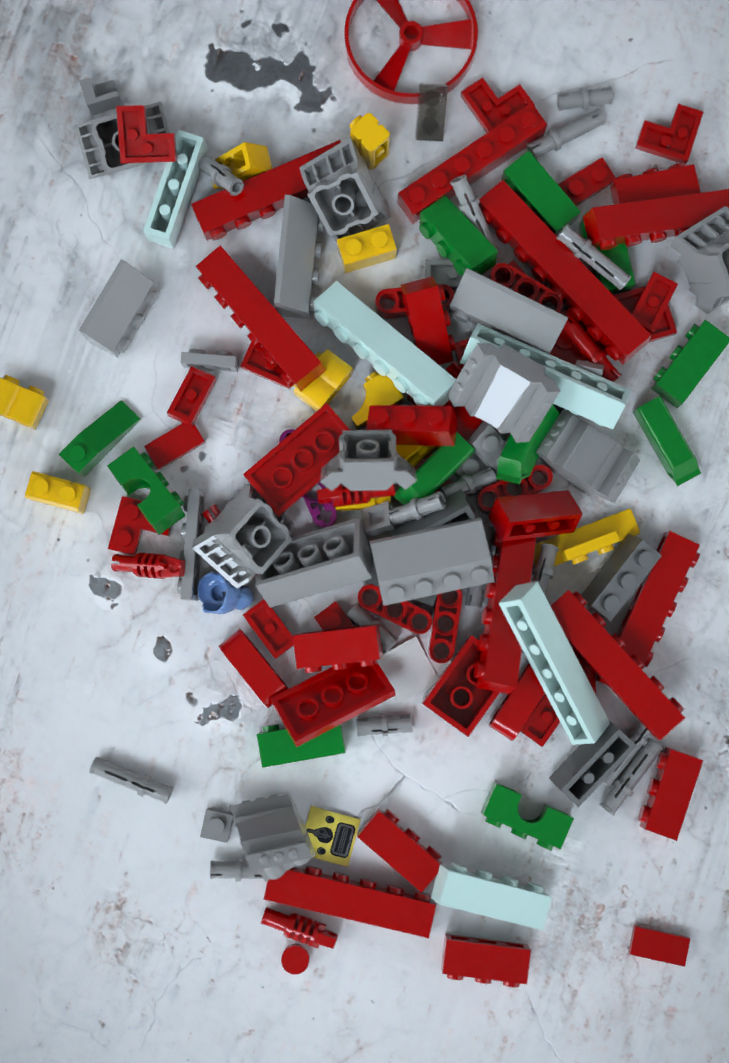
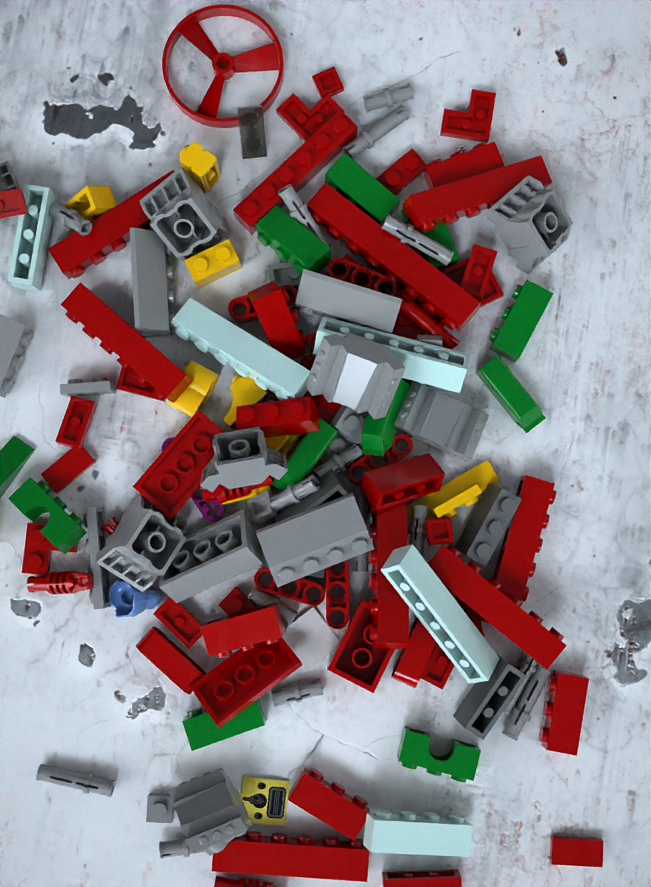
camera: 10 degrees left, 0 degrees up
none -> red tile [312,67,344,99]
none -> red tile [424,517,454,546]

